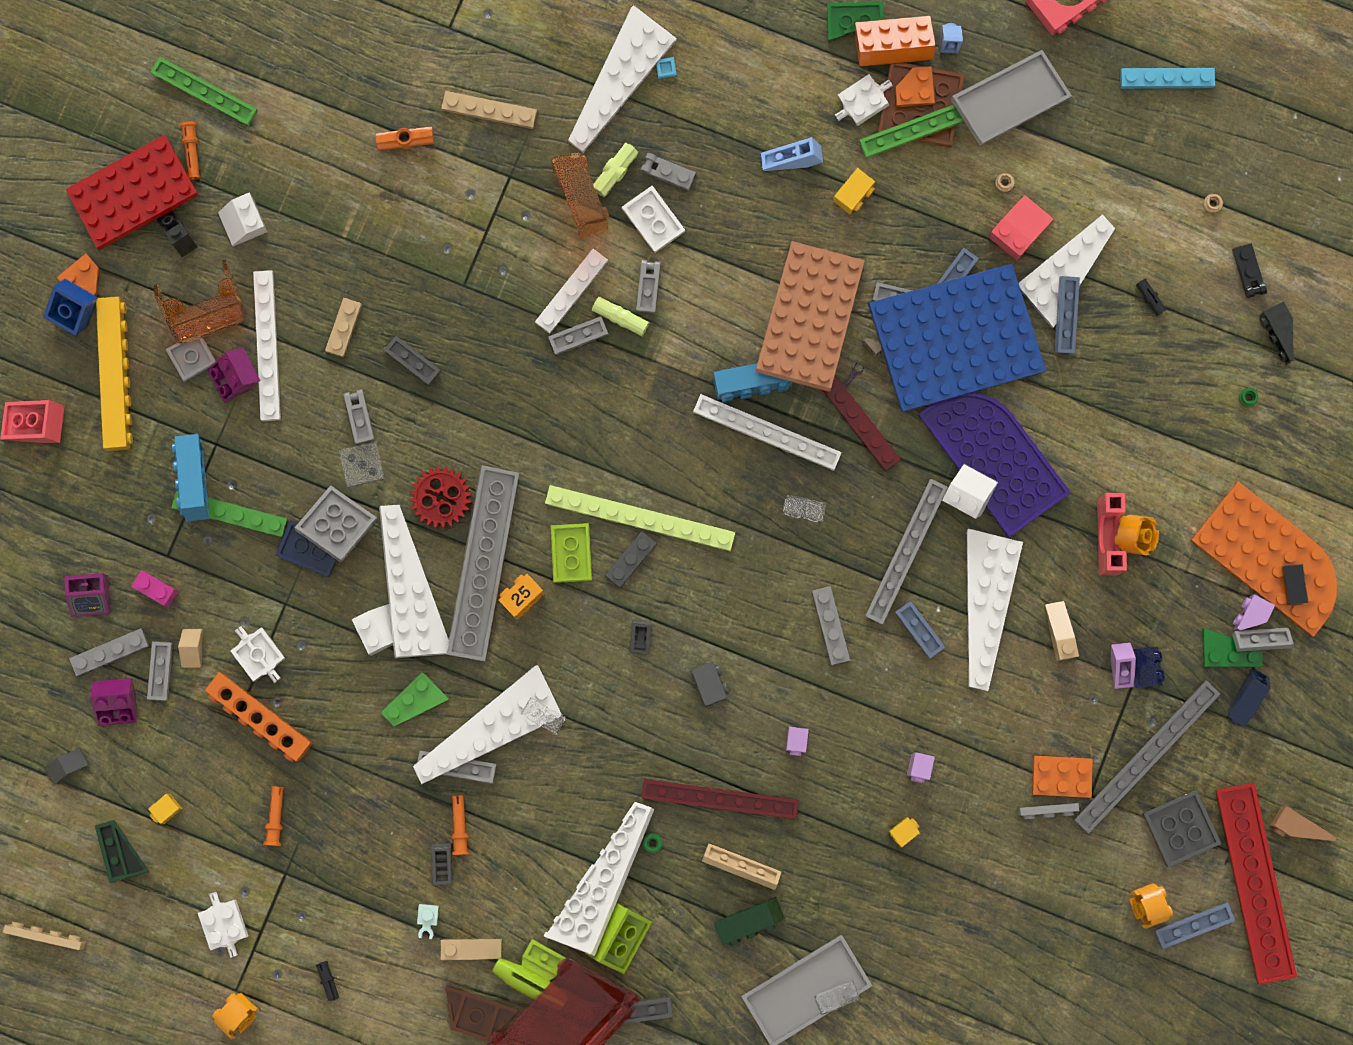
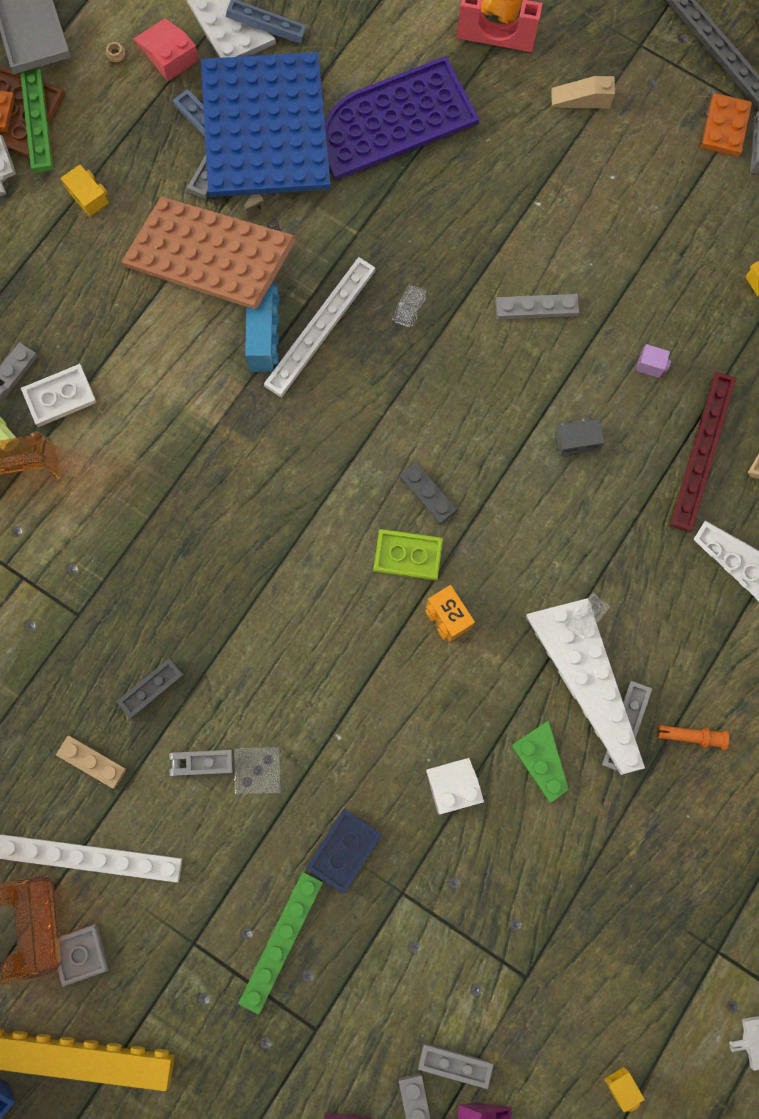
camera: 80 degrees left, 5 degrees down
dark pink brick [131,570,179,608] -> none
dark azure brick [172,434,210,522] -> none
tan slope [178,629,203,668] -> none
orange brick [205,672,313,762] -> none
magenta slope [207,348,260,403] -> none
white plate [231,626,285,683] -> none
orange pin [263,786,284,846] -> none
light grey plate [295,485,377,562] -> none
white wing [379,505,449,658] -> none
red gear [409,466,472,529] -> none
dark grey slope [431,843,452,886] -> none
light grey plate [446,465,519,662] -> none
white plate [535,249,608,334] -> none
yellowish green plate [545,485,735,551] -> none
light grey plate [548,316,608,355] -> none
yellowish green axle [592,297,649,336] -> none
dark grey slope [630,620,652,654] -> none
light grey plate [636,260,661,314] -> none
green plate [643,833,662,853] -> none
light blue slope [761,137,823,171] -> none
dark red plate [822,375,901,472] -> none
light grey plate [865,479,948,625] -> none
sand blue plate [895,601,945,659] -> none
lavender brick [907,752,935,783] -> none
white slope [942,464,998,519] -> none
white wing [966,529,1023,691] -> none
lavender slope [1110,643,1136,689] -> none
clear blue bracket [1133,647,1165,688] -> none

